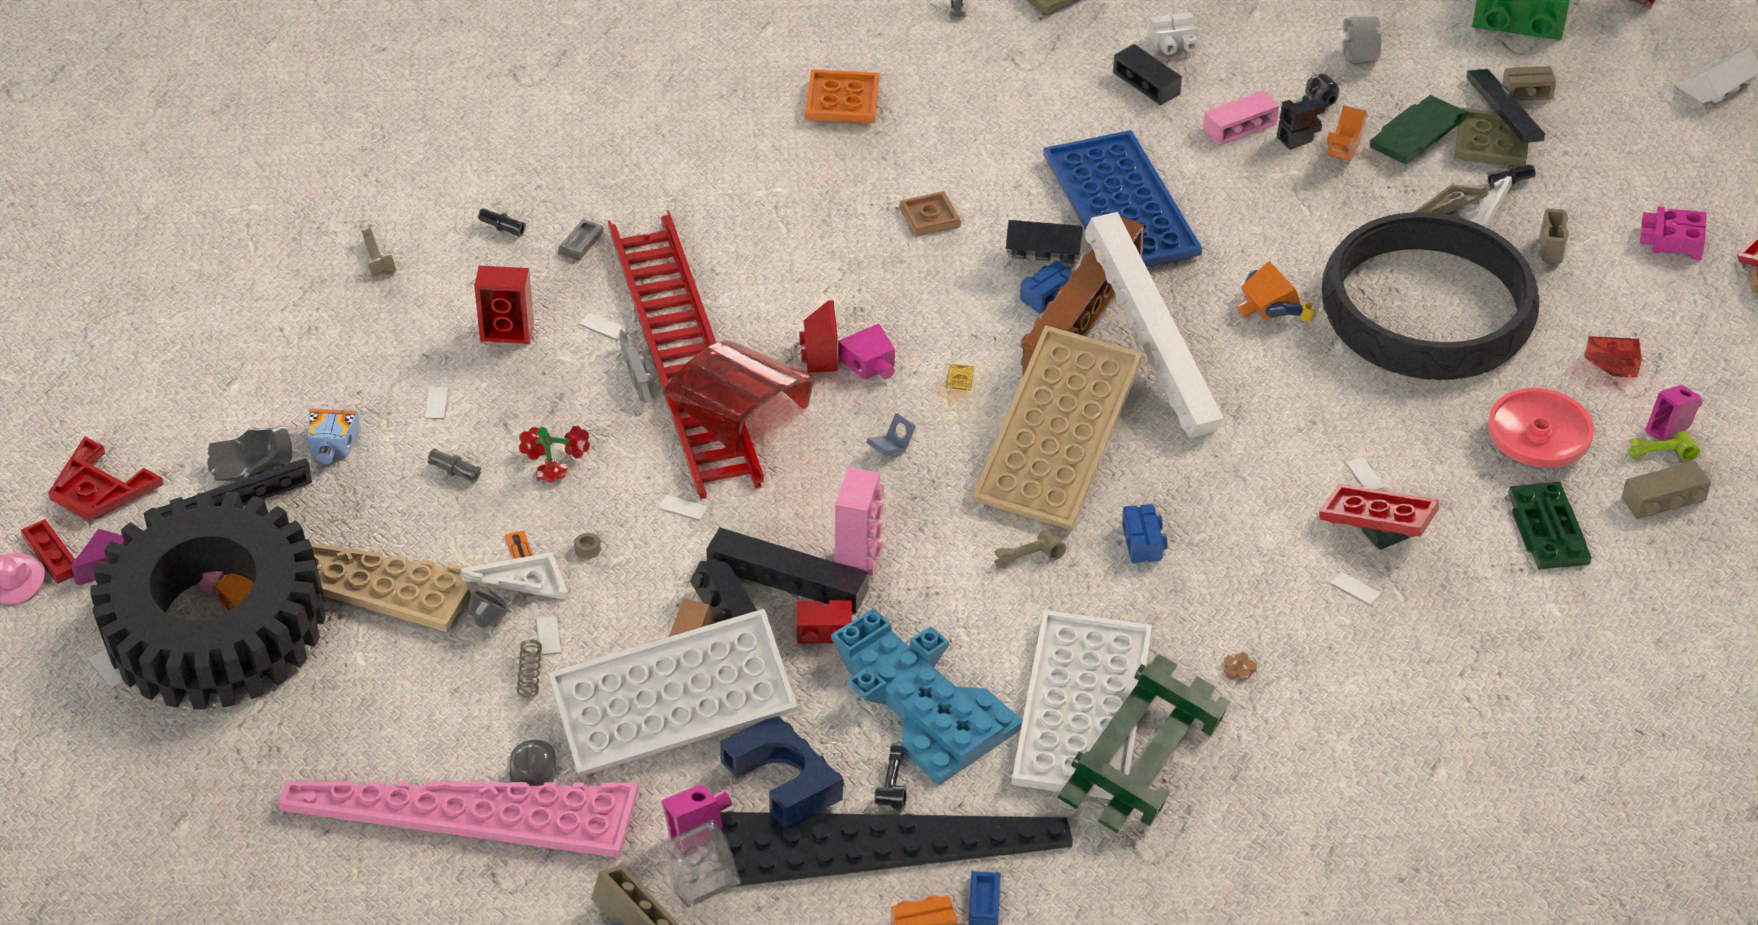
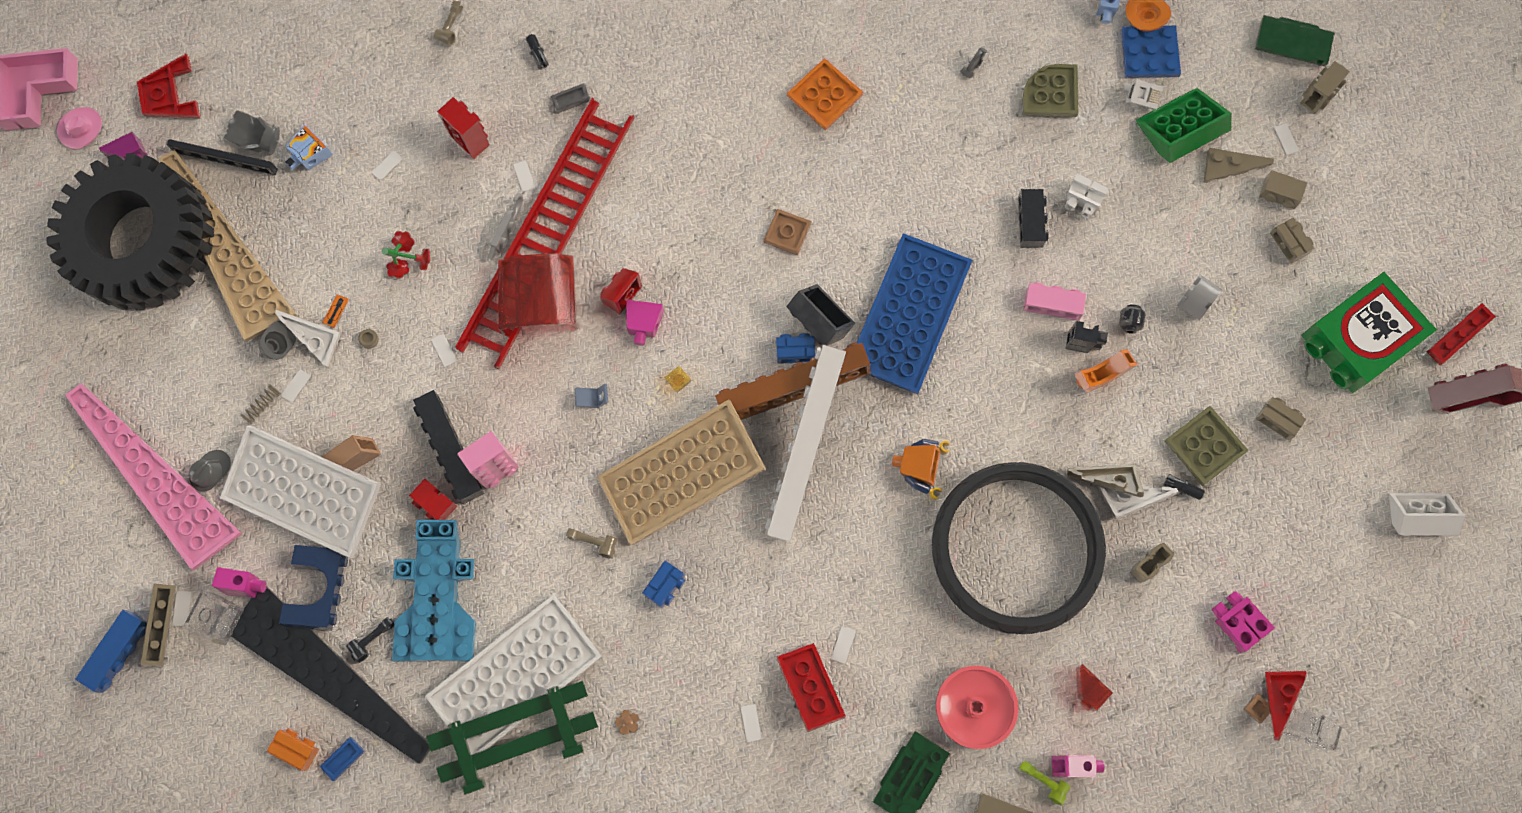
camera: 45 degrees right, 30 degrees up
red tile [21,519,75,584] -> none
dark grey pin [427,448,481,483] -> none
black brick [690,561,758,623] -> none
dark green piece [1369,95,1467,165] -> none
black tile [1466,69,1545,143] -> none

